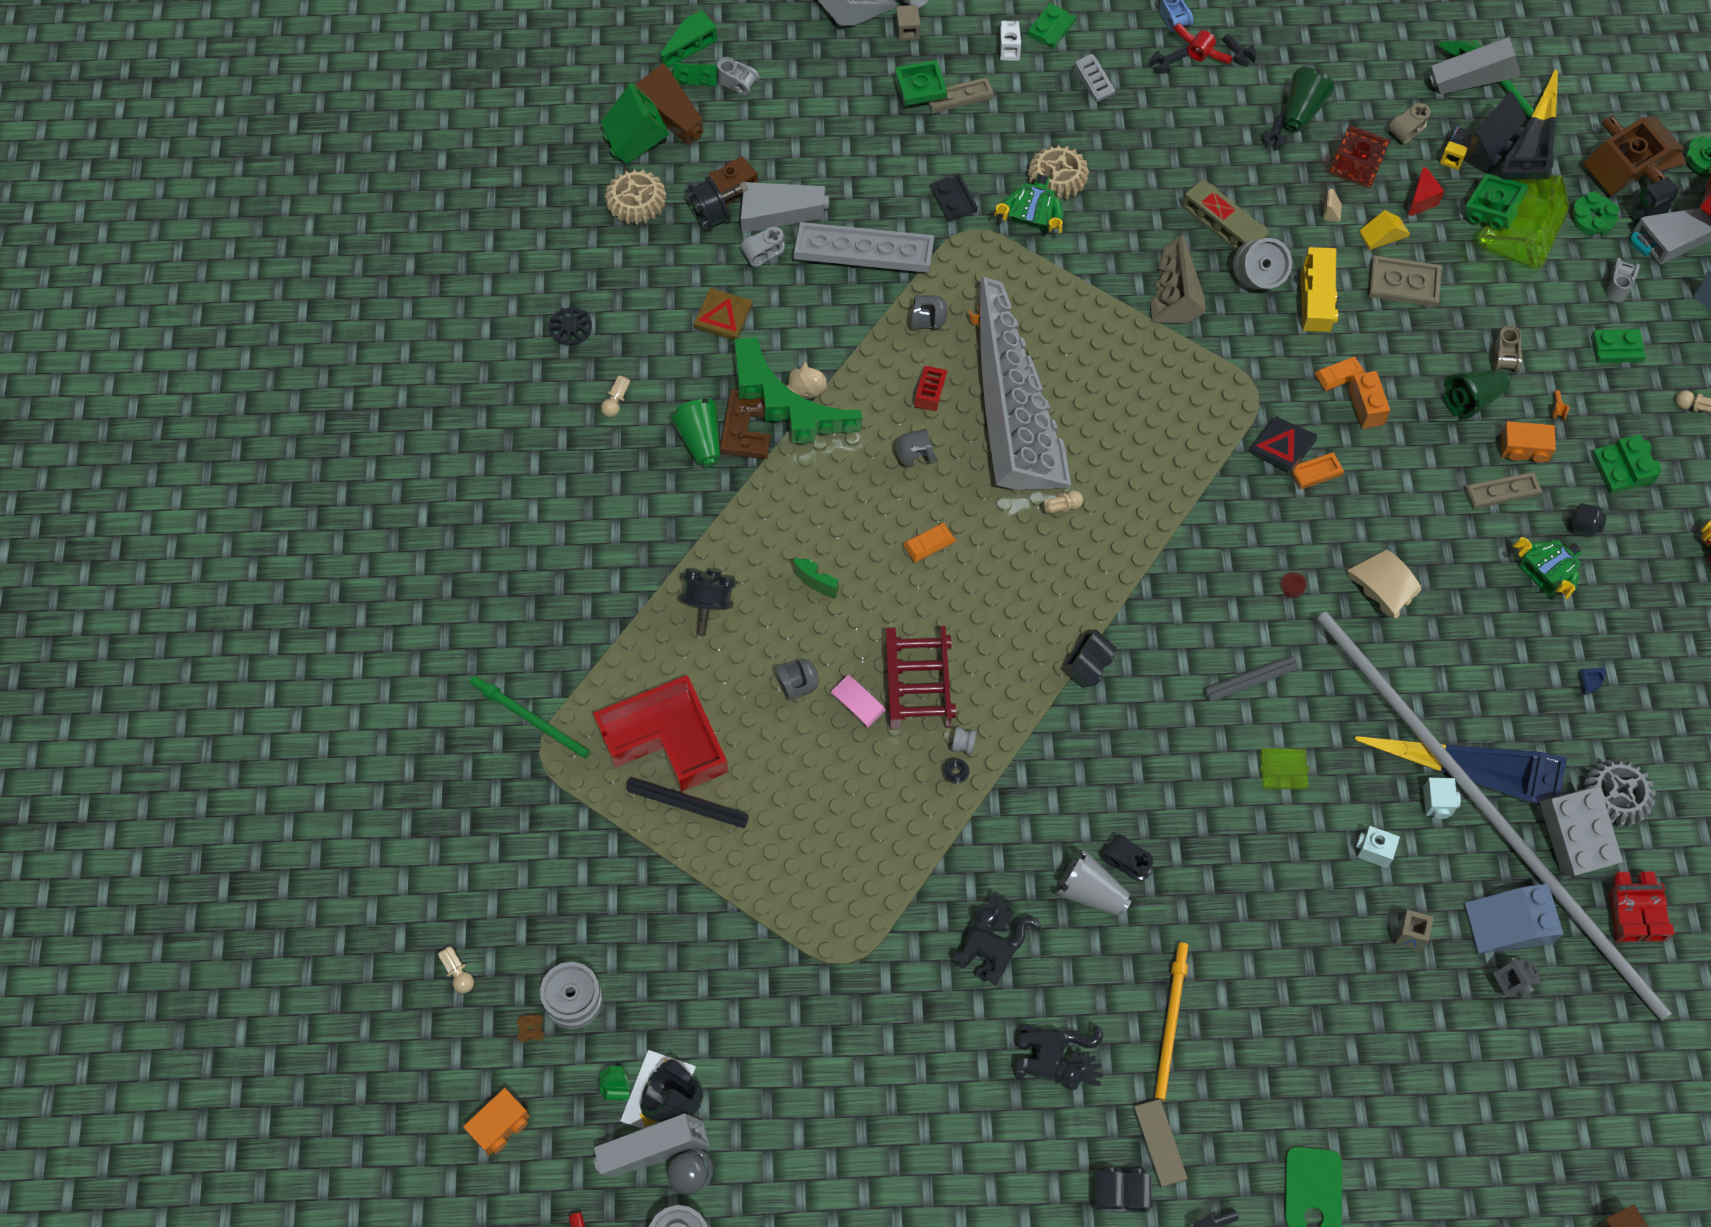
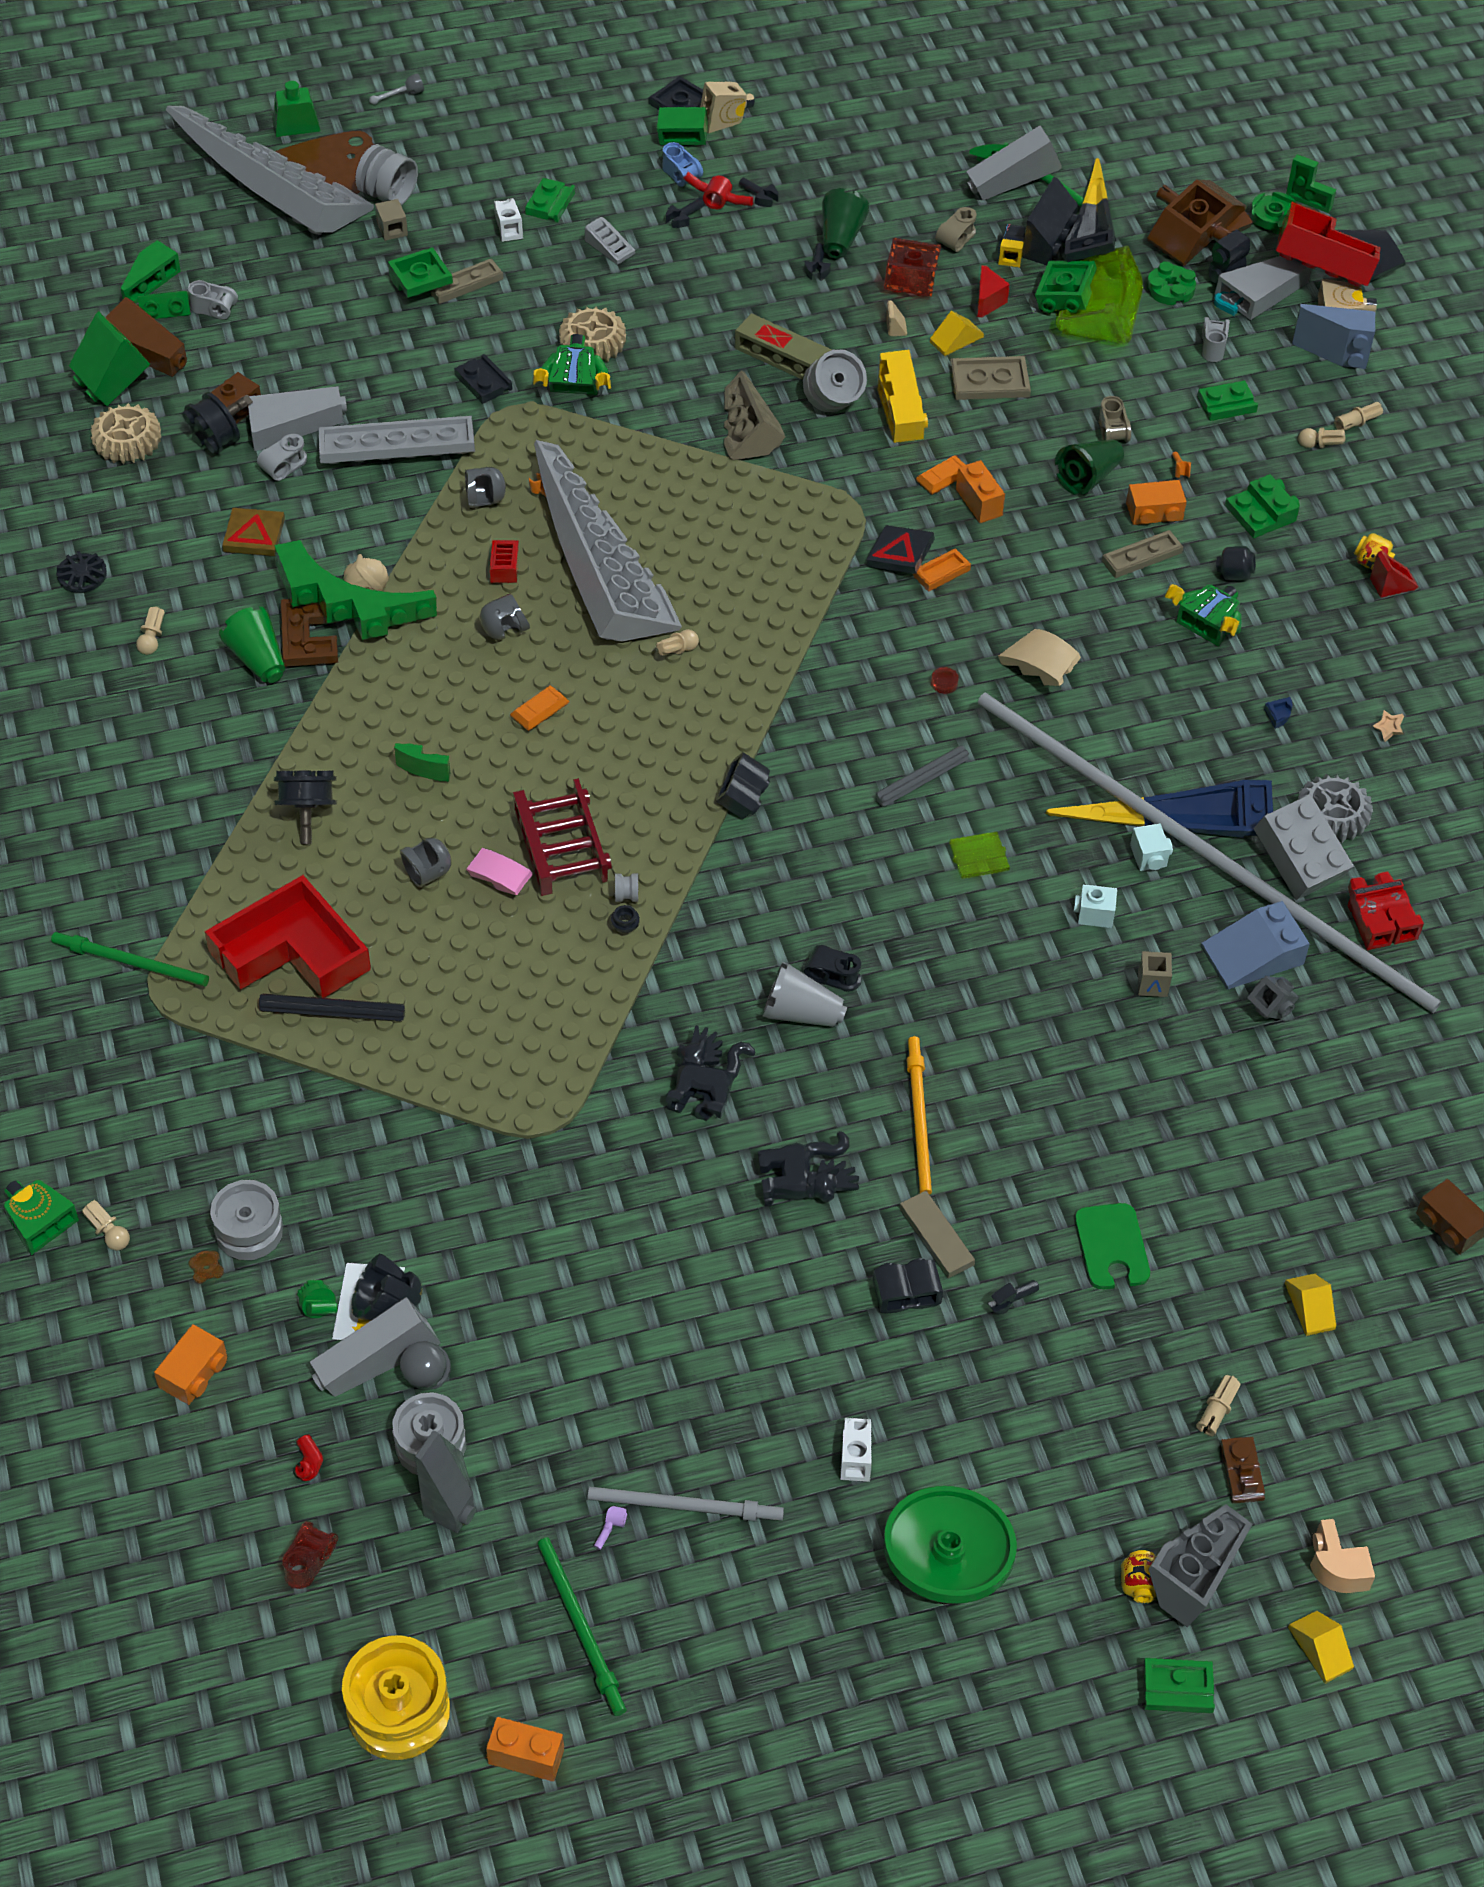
camera: 15 degrees left, 10 degrees down
none -> green torso [3,1180,79,1256]
none -> light nougat piece [1373,710,1404,742]

